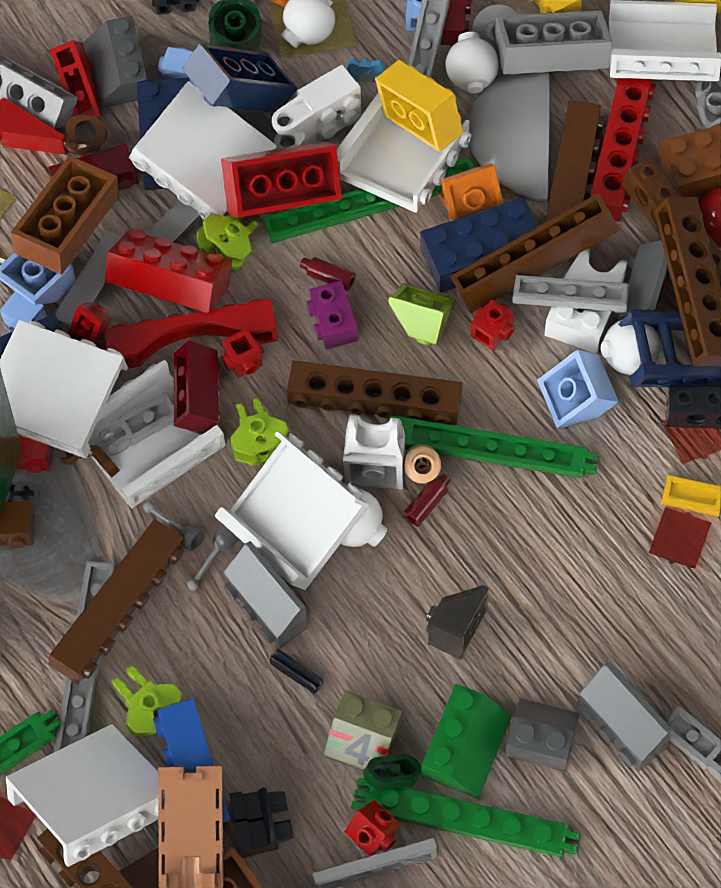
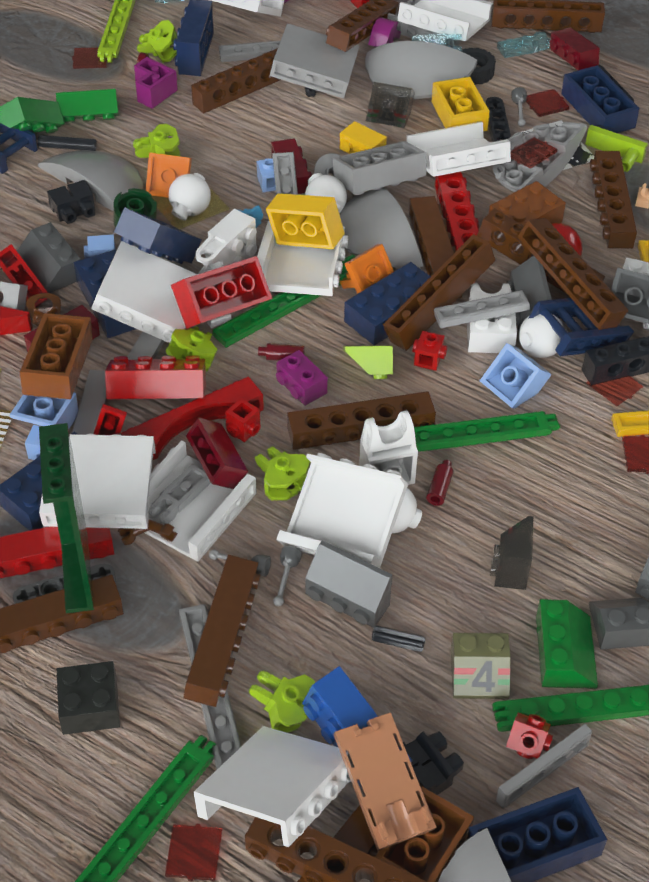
camera: 25 degrees left, 15 degrees down
dark green plate [363,754,422,790] -> none
light nougat head [403,444,441,483] -> none

